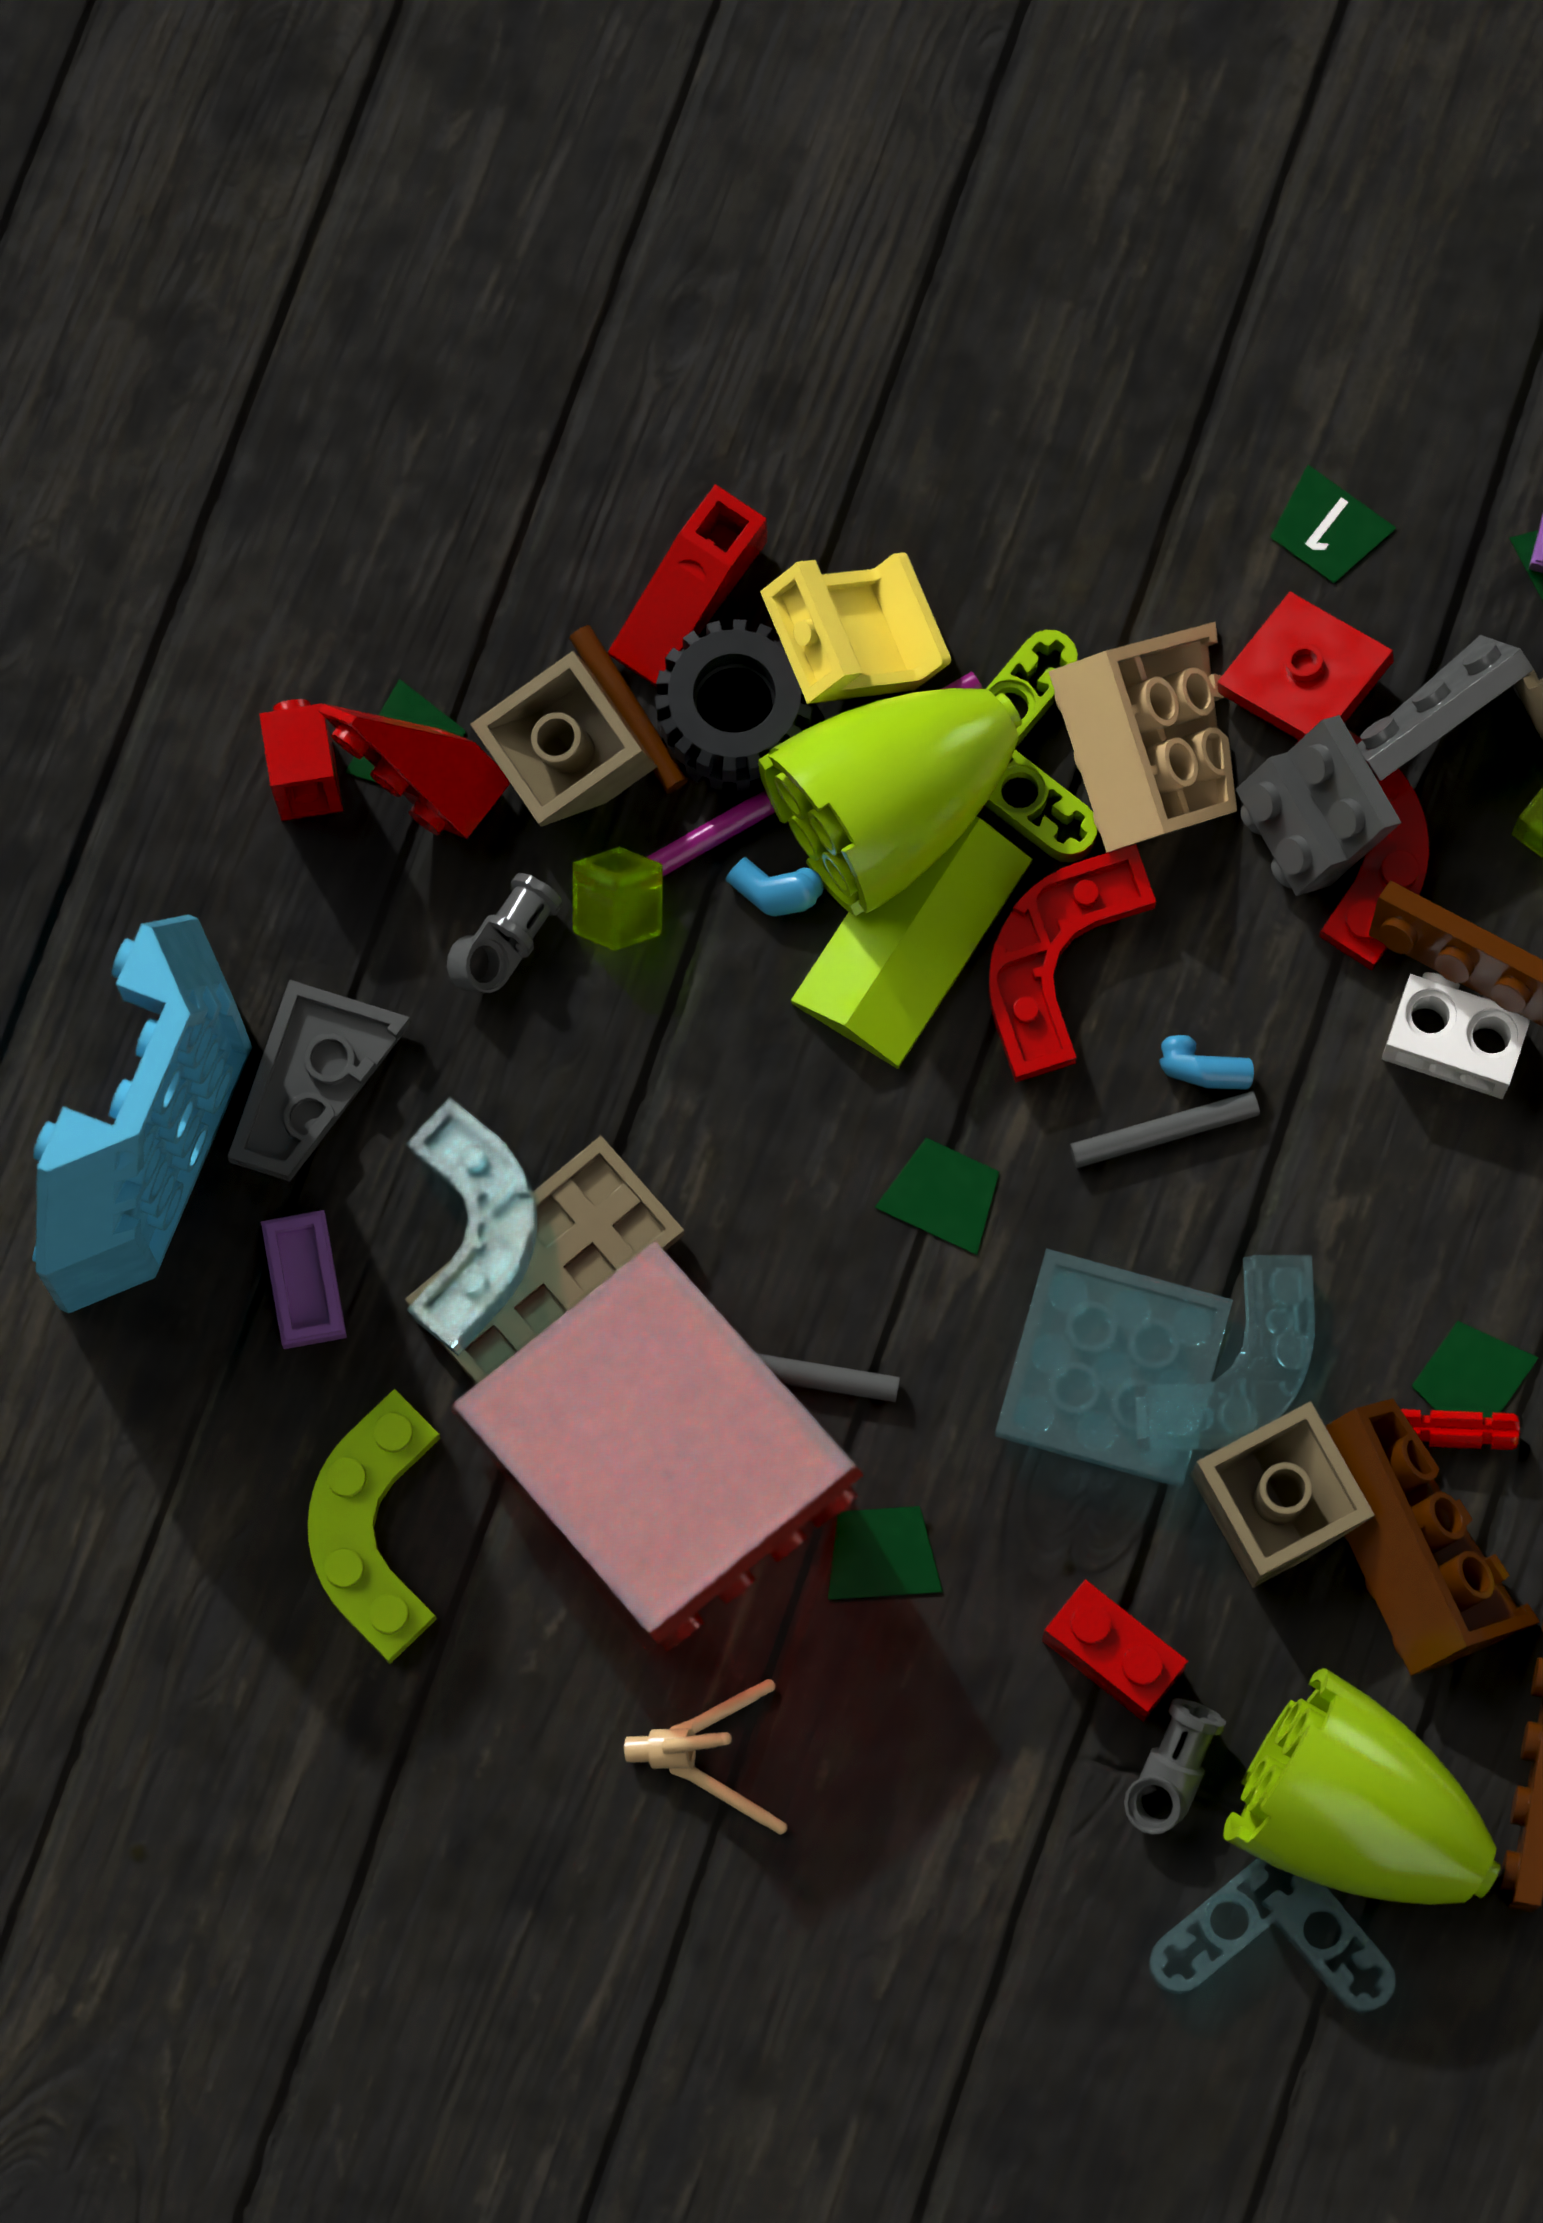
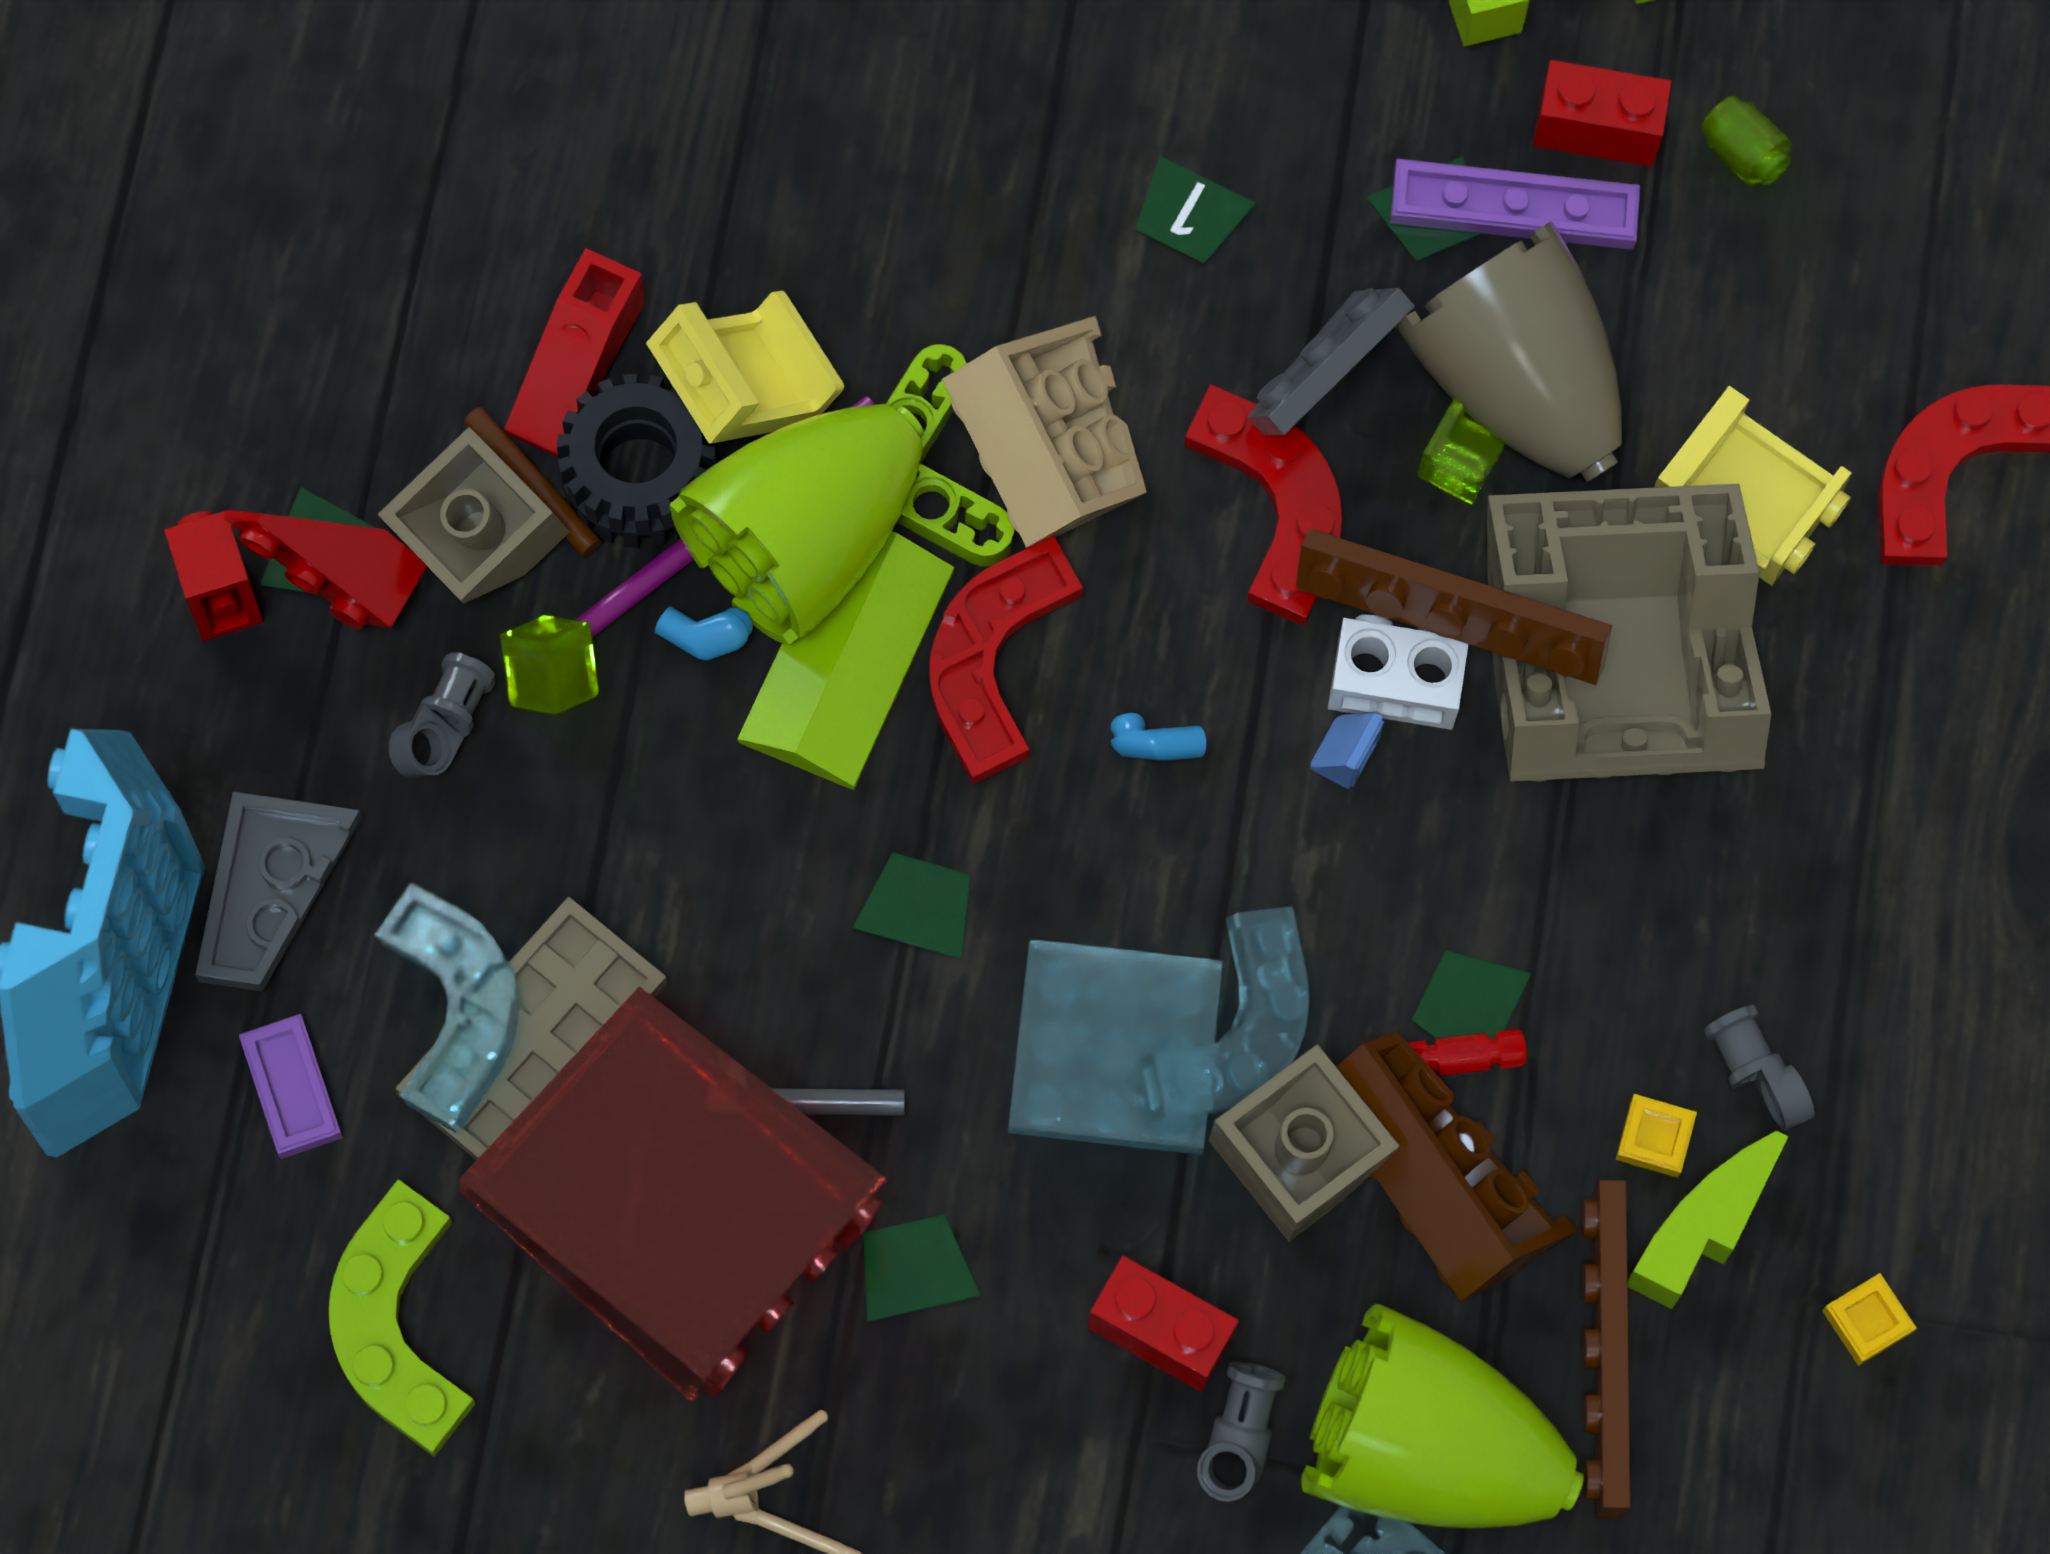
camera: 15 degrees left, 5 degrees down
dark grey bar [1069,1091,1260,1168] -> none
red plate [1217,592,1394,740] -> none
dark grey plate [1235,715,1402,896] -> none
none -> medium blue slope [1310,712,1384,789]

